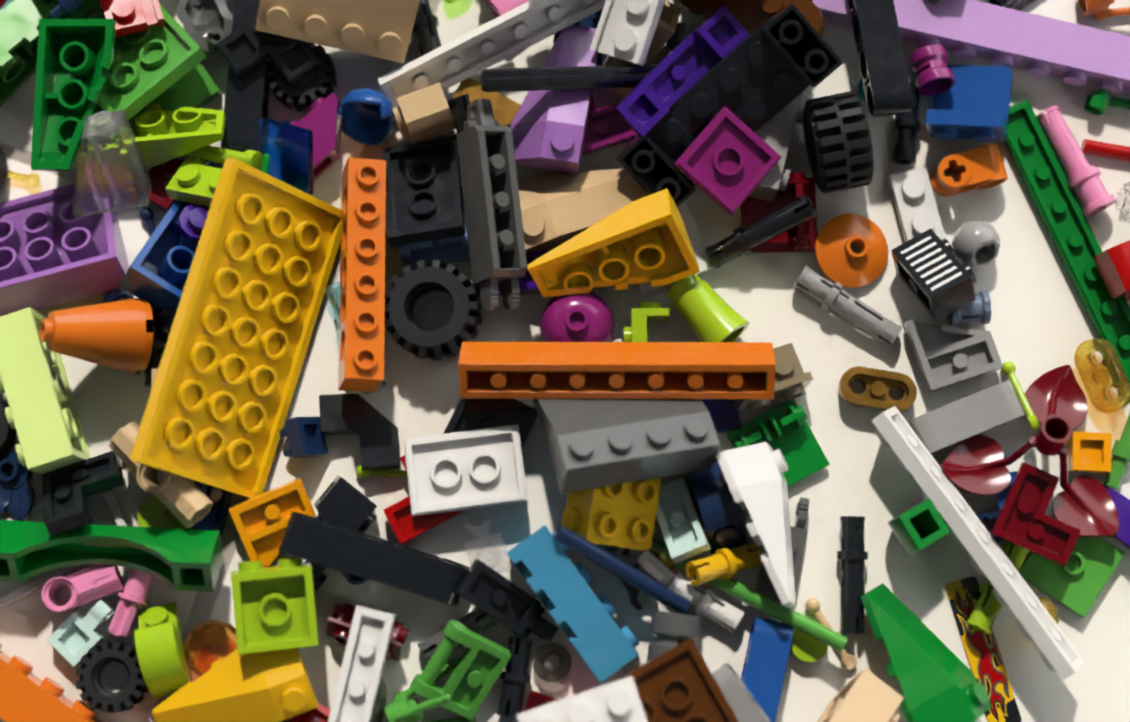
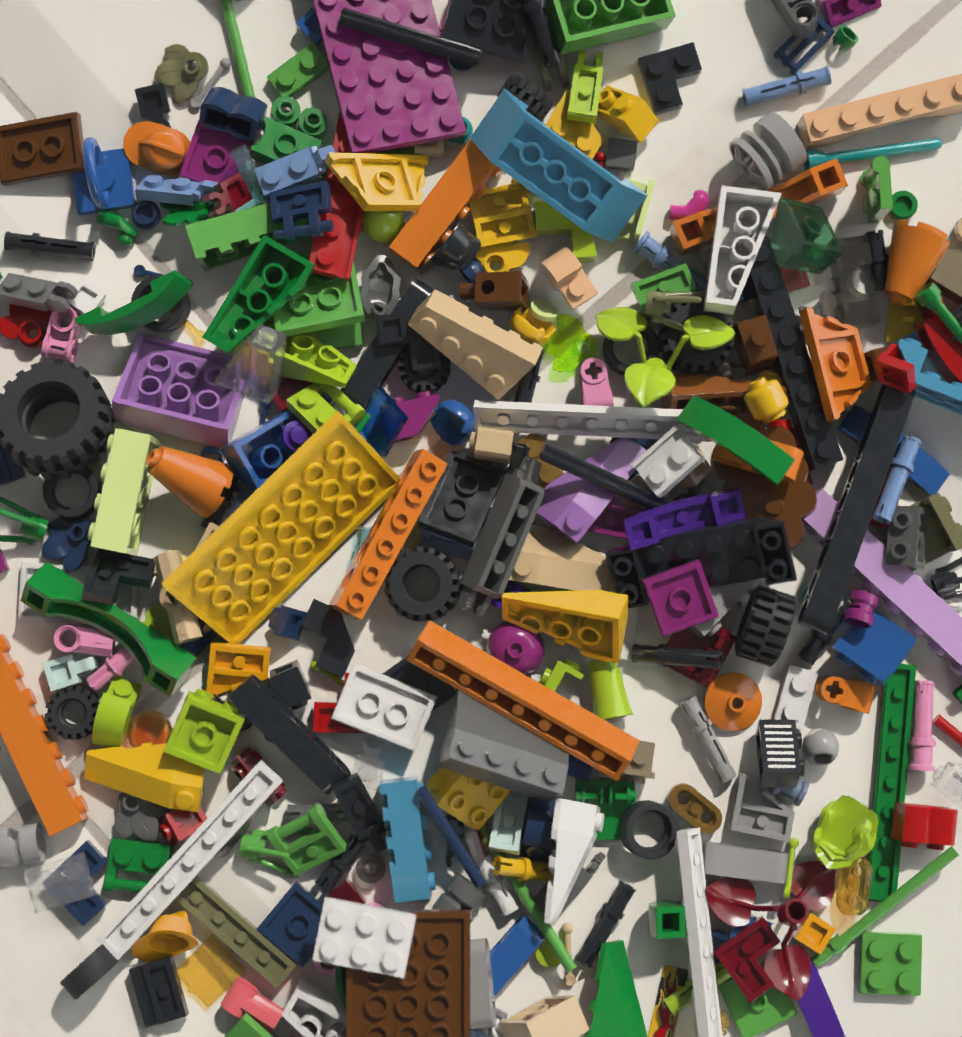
camera: 20 degrees right, 5 degrees up
none -> black tyre [619,800,679,859]
none -> lime hair [810,795,879,869]

